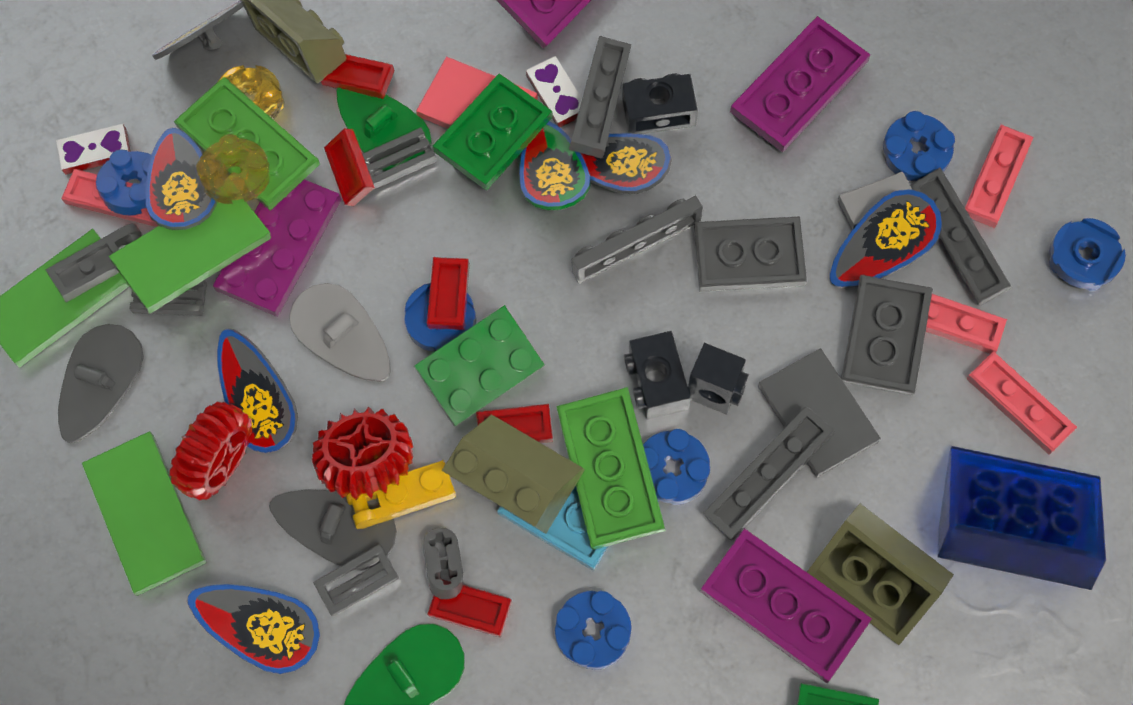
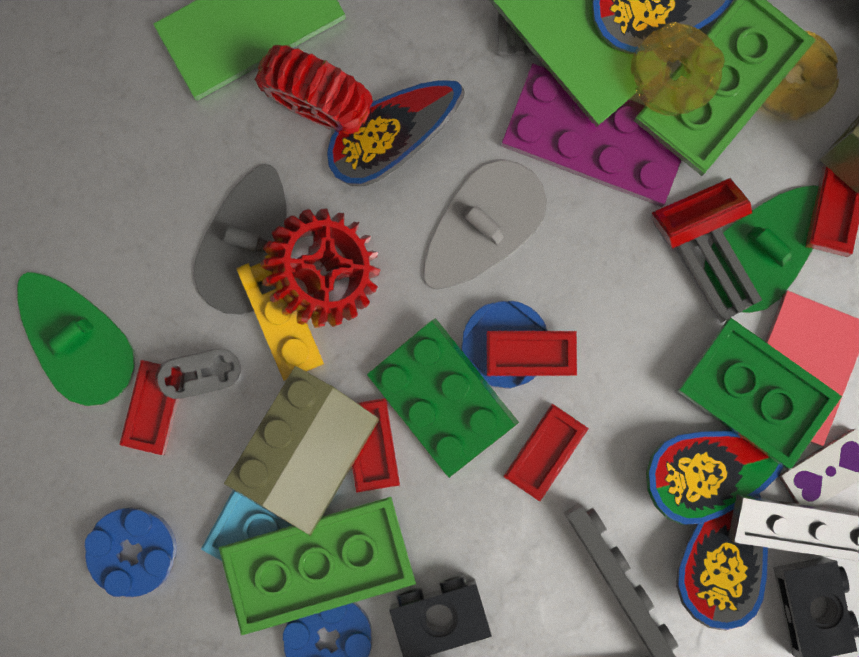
camera: 90 degrees right, 15 degrees up
shield [187,584,320,674] -> none
dark grey tile [313,544,399,616] -> none
none -> red tile [503,404,589,501]

